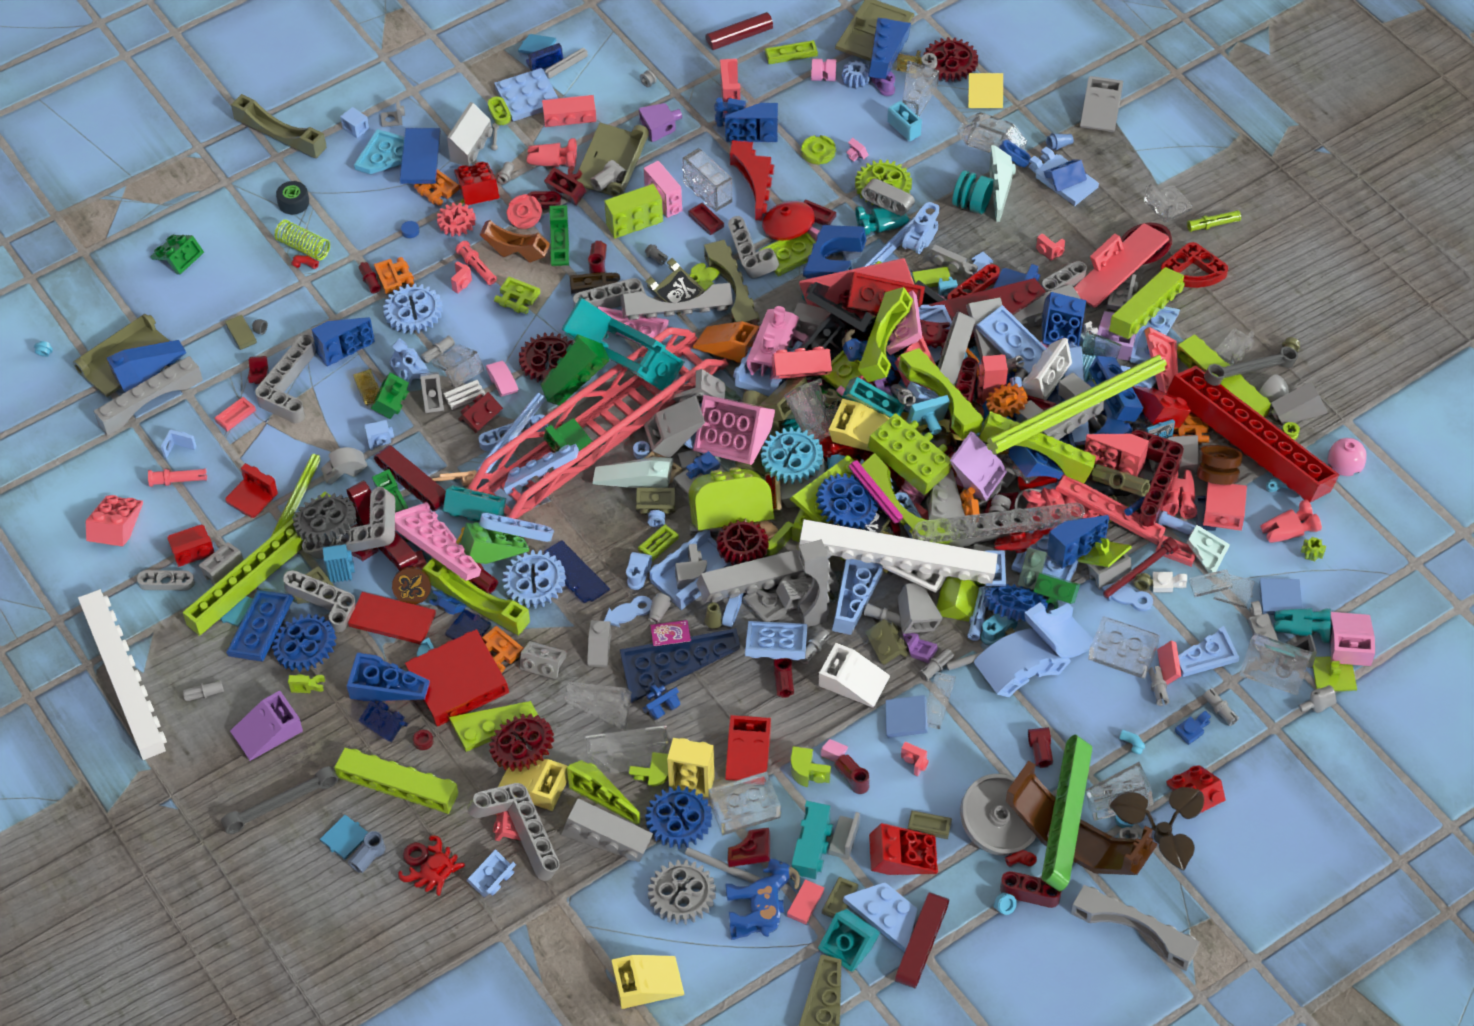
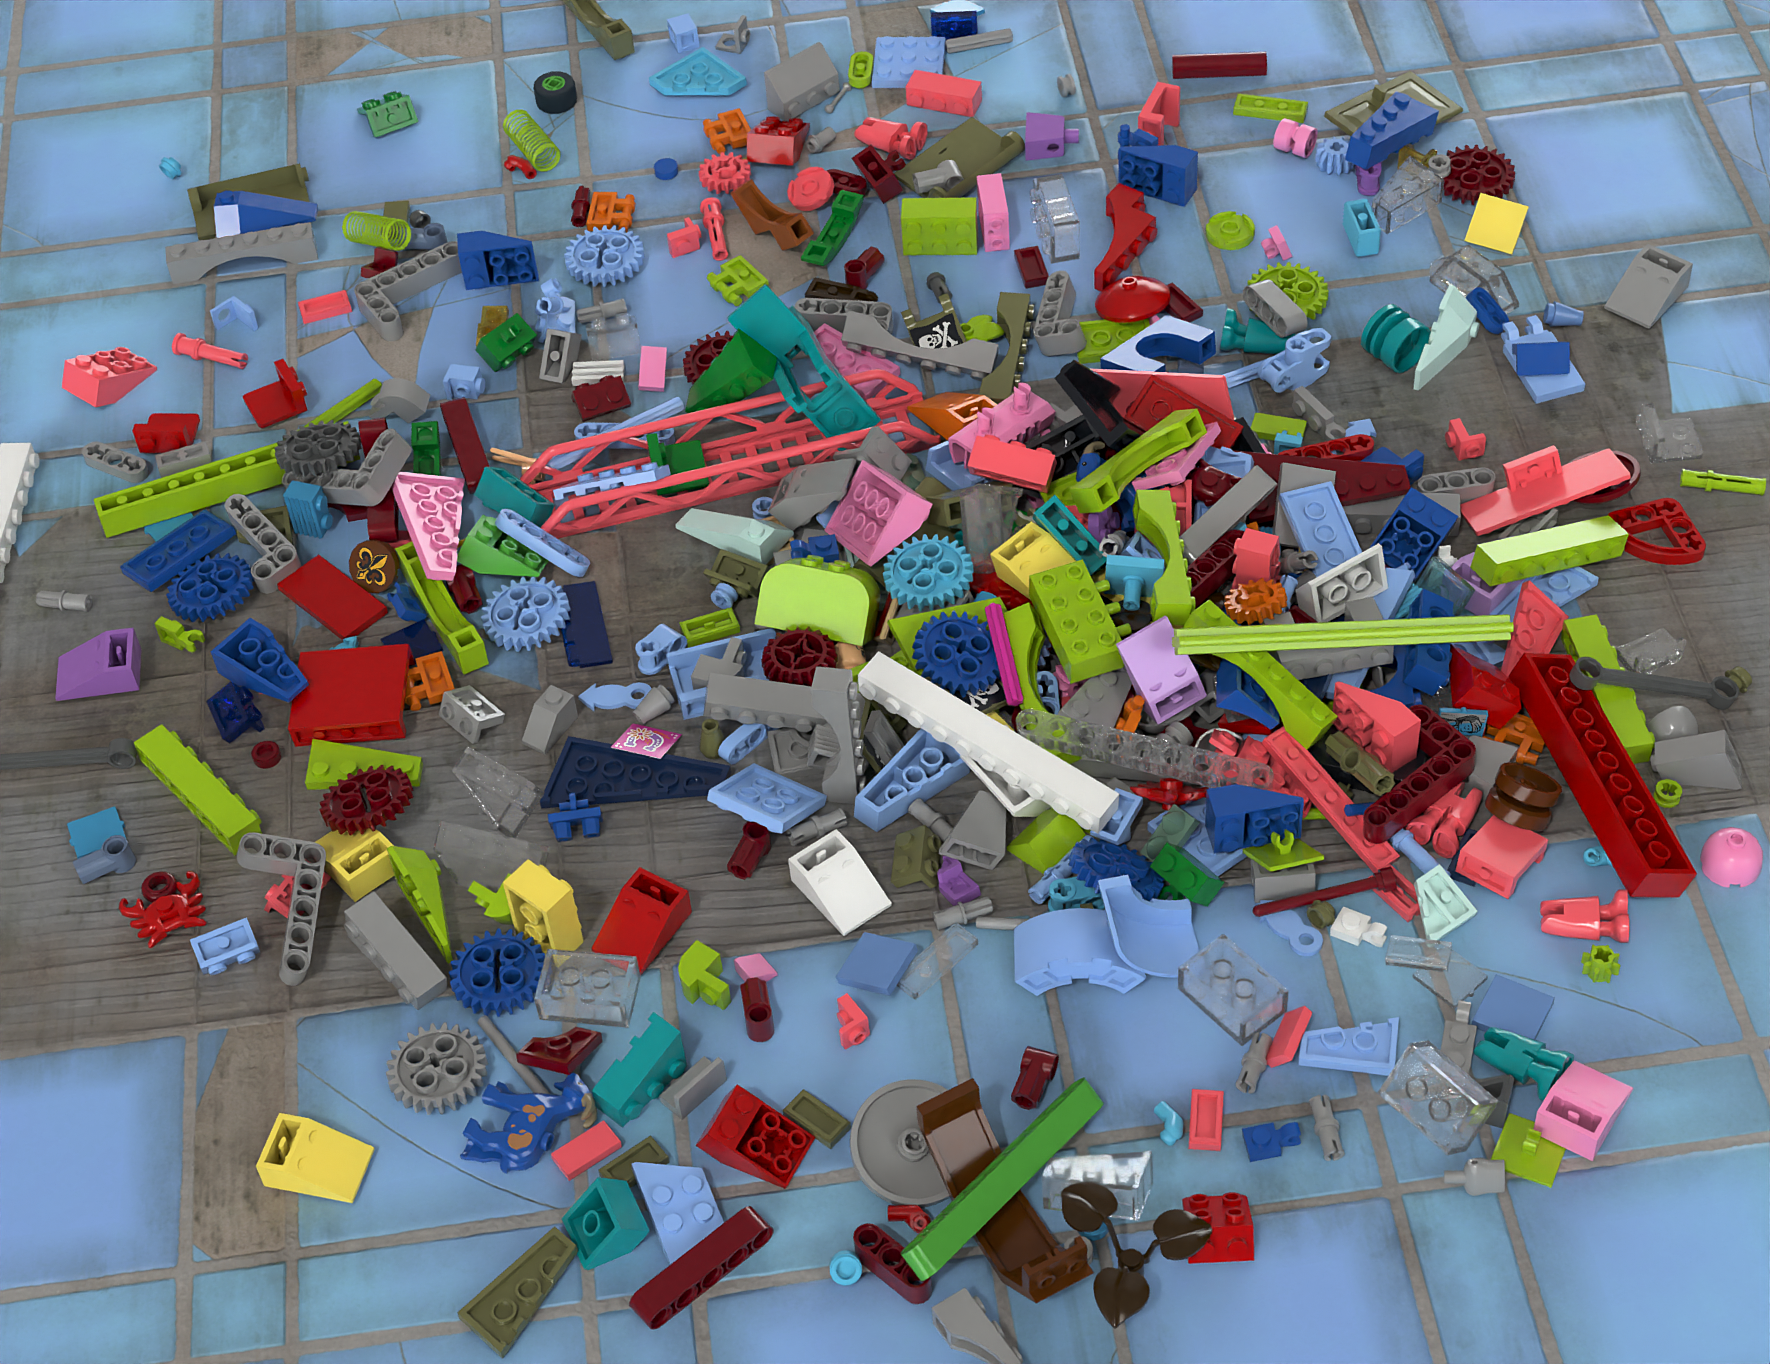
camera: 30 degrees right, 5 degrees down
blue tile [400,128,441,184] -> none
none -> lime piece [342,211,411,251]
none -> sand blue piece [398,223,448,251]
none -> coral tile [1189,1089,1224,1151]

